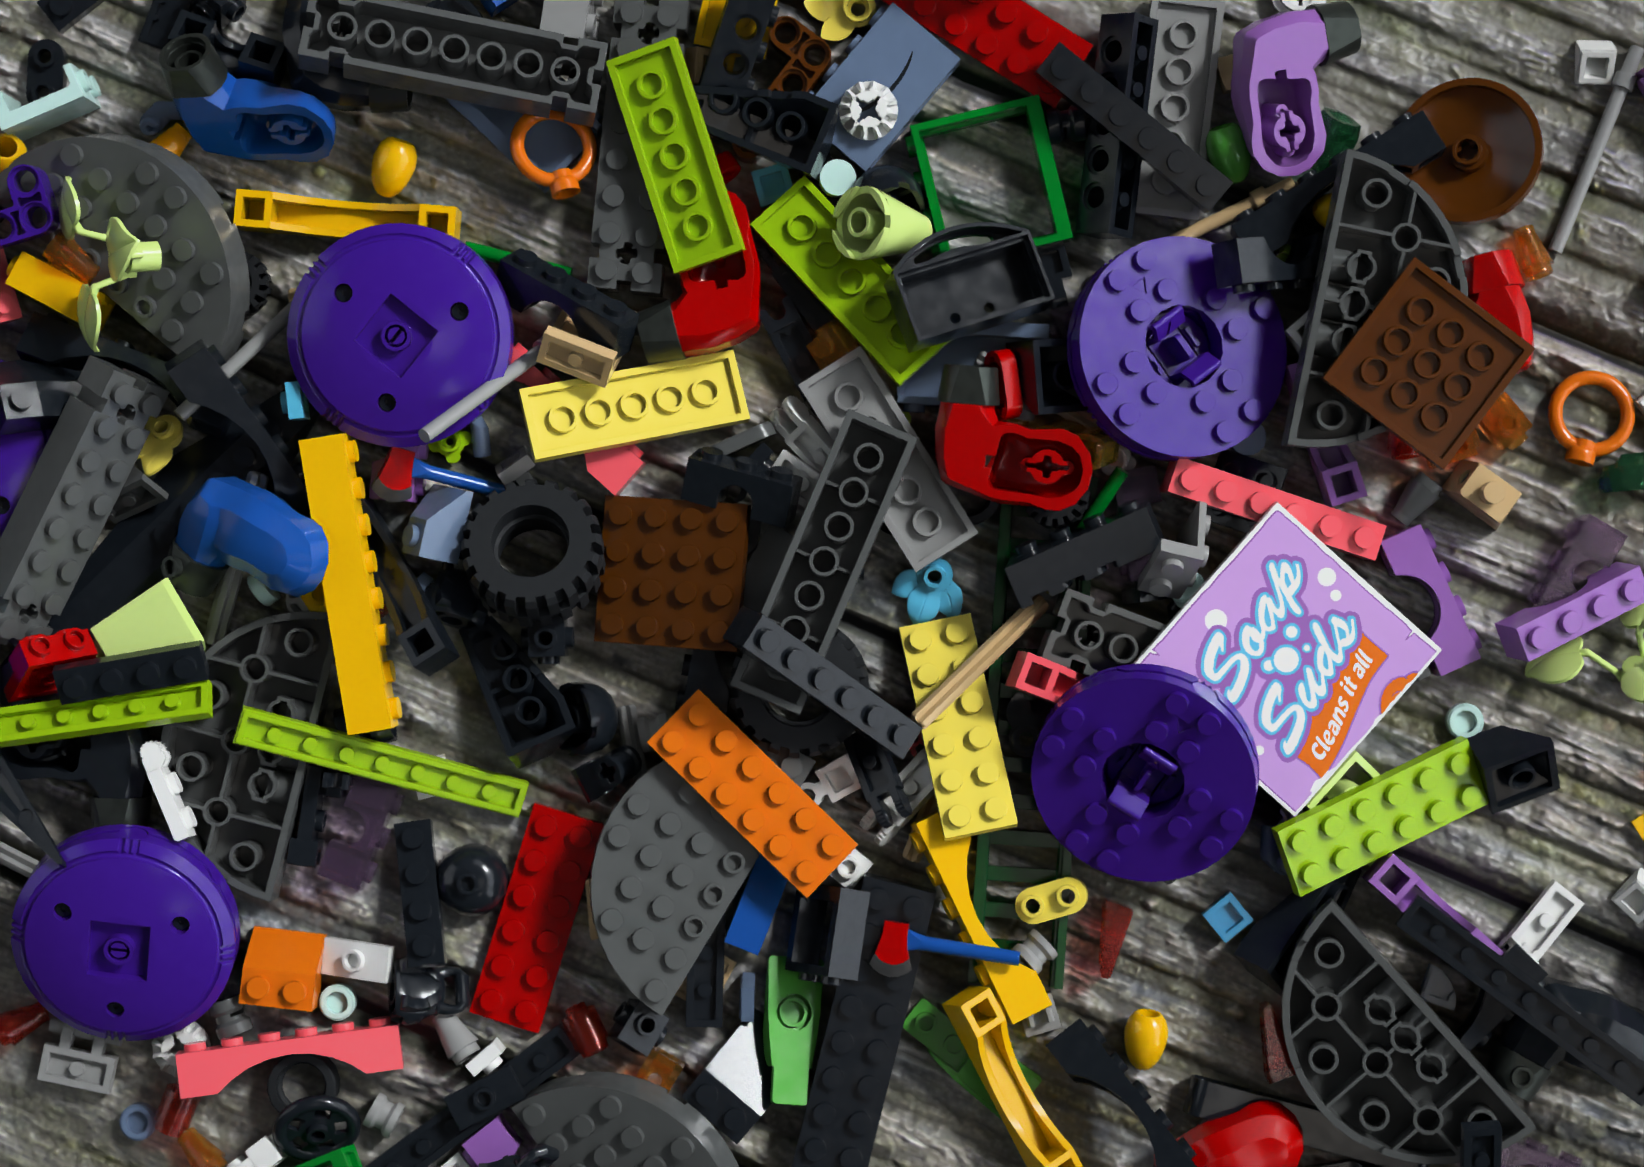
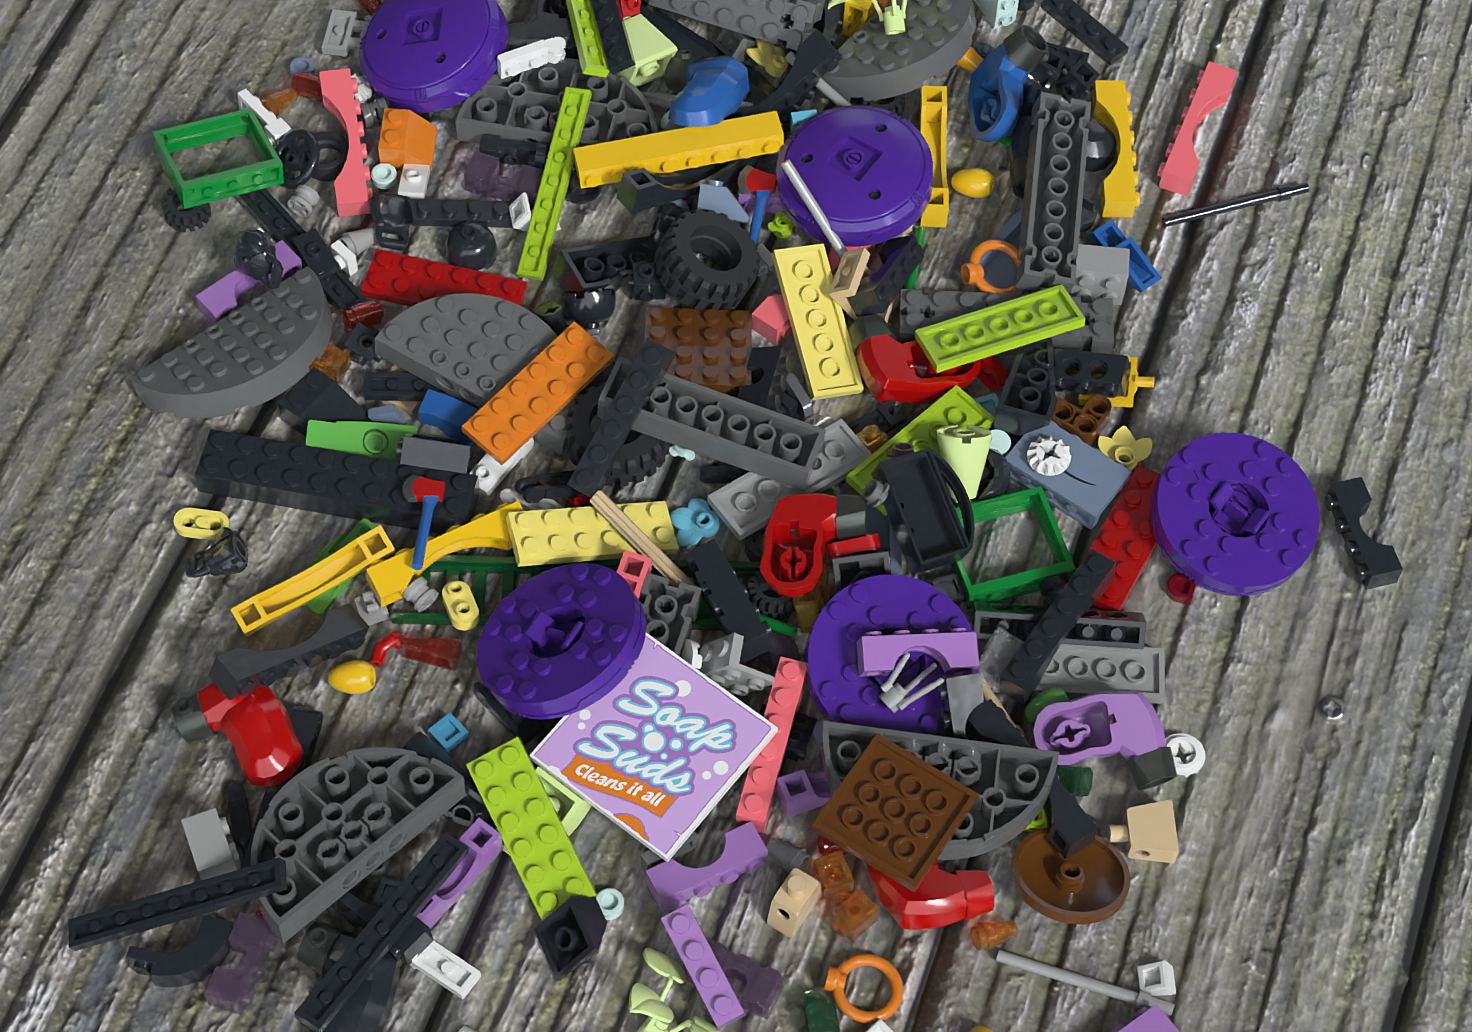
camera: 85 degrees right, 30 degrees down
sand blue arm [468,415,492,458] -> none
white plate [800,753,861,805] -> none
none -> red arm [369,631,406,668]
none -> white slope [509,192,531,232]
none -> white tile [681,639,702,669]
none -> medium lavender arch [857,628,979,677]
none -> dark grey plate [862,479,890,508]
none -> light grey plant [878,652,944,713]
none -> dark grey plate [886,442,914,458]
none -> clear slope [978,627,1023,691]
none -> tan torso [1108,800,1179,863]

